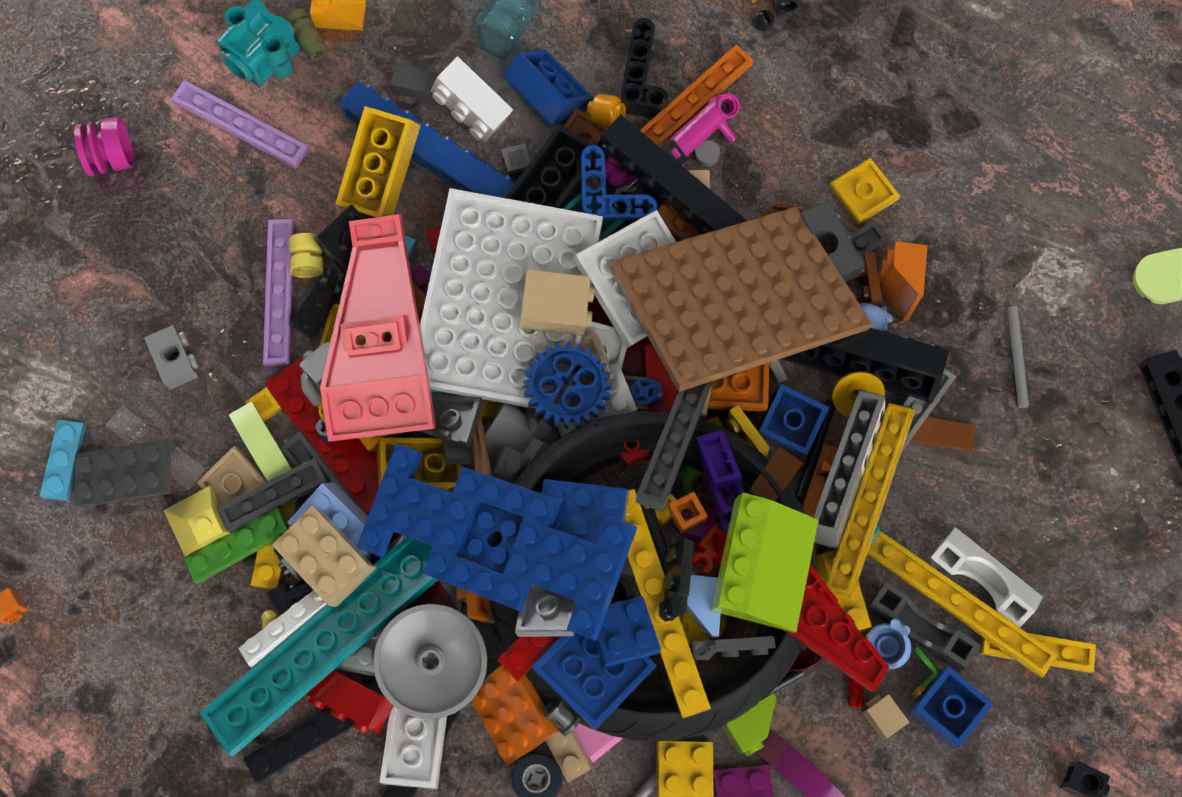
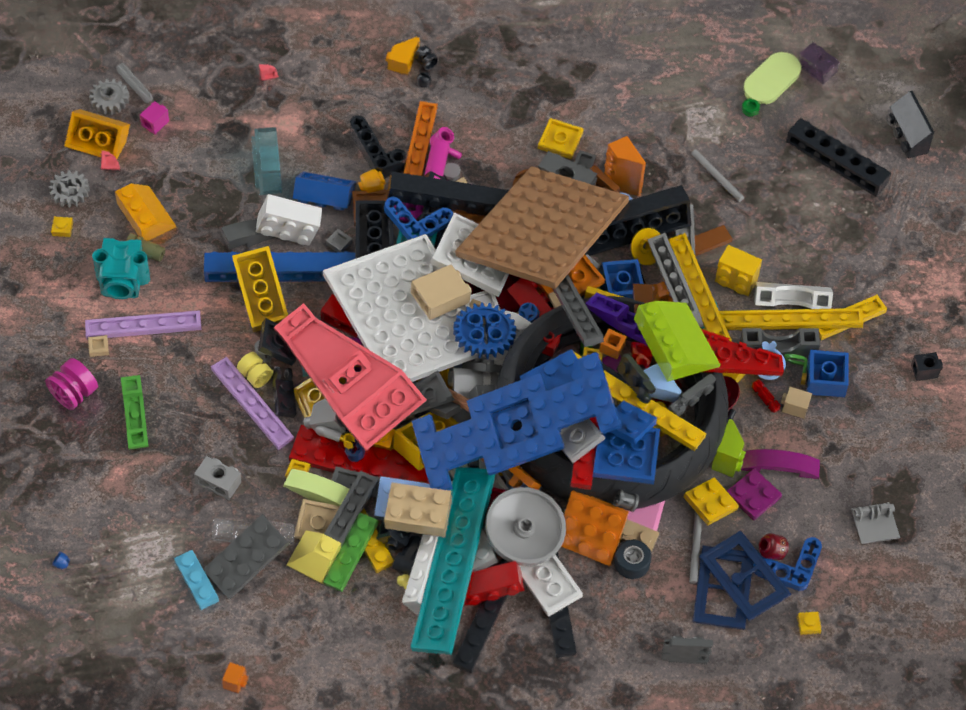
camera: 40 degrees left, 15 degrees down
none -> tan tile [88,335,109,357]
none -> bright green slope [121,375,148,449]
none -> yellow brick [715,245,762,297]
none -> green tile [742,99,760,117]

